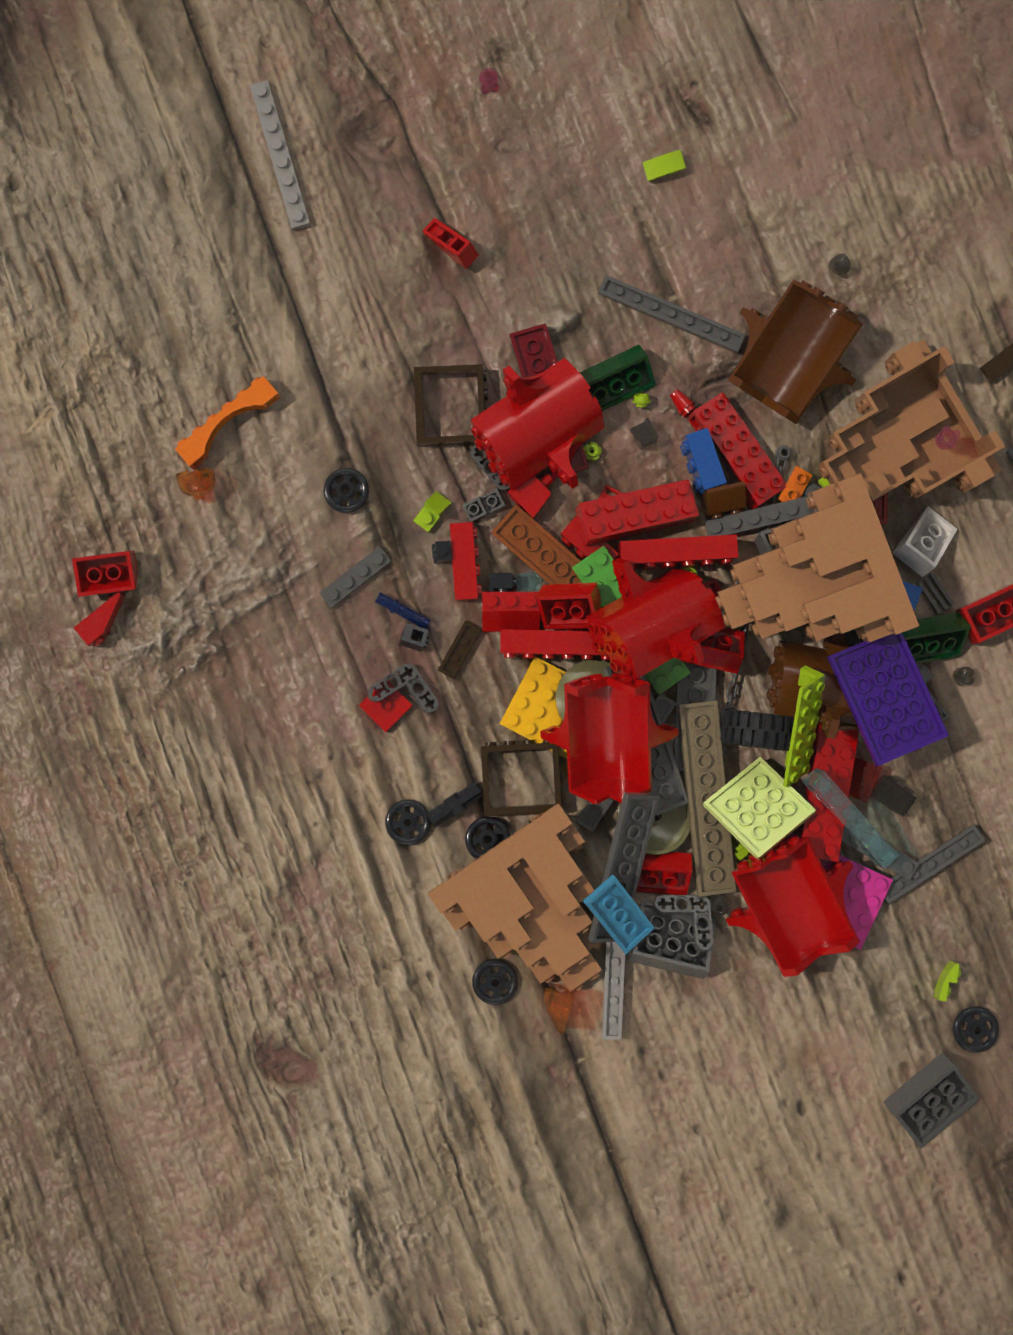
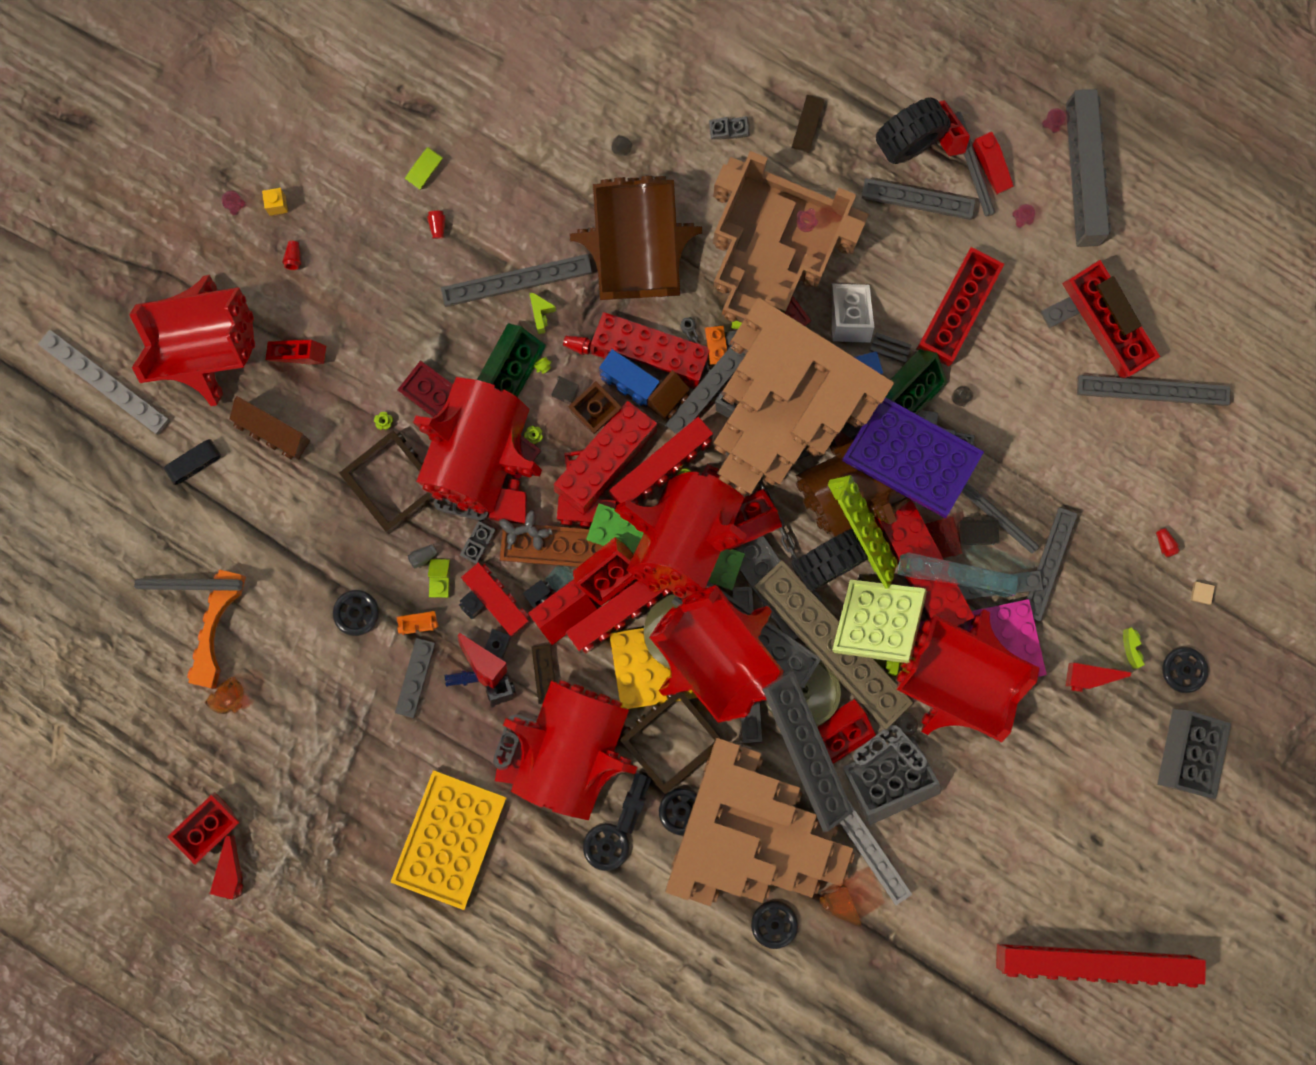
camera: 40 degrees left, 5 degrees down
dark azure plate [583,874,655,954] -> none
none -> red cylinder [129,275,255,406]
none -> dark grey axle [134,578,243,591]
none -> black beam [164,439,221,485]
none -> reddish brown slope [229,396,310,460]
none -> yellow brick [262,188,288,216]
none -> red cone [282,241,301,270]
none -> lime plate [374,412,393,430]
none -> yellow plate [390,770,507,910]
none -> orange hinge [396,611,438,635]
none -> dark grey cone [407,544,437,569]
none -> red cone [427,210,445,239]
none -> red slope [457,633,507,688]
none -> black brick [485,629,511,658]
none -> dark grey piece [499,510,552,550]
none -> red cylinder [503,680,638,820]
none -> lime slope [529,293,556,334]
none -> reddish brown slope [568,381,622,434]
none -> dark grey slope [709,116,750,139]
none -> dark grey axle [961,482,1039,553]
none -> red brick [996,944,1206,988]
none -> red slope [1066,662,1131,692]

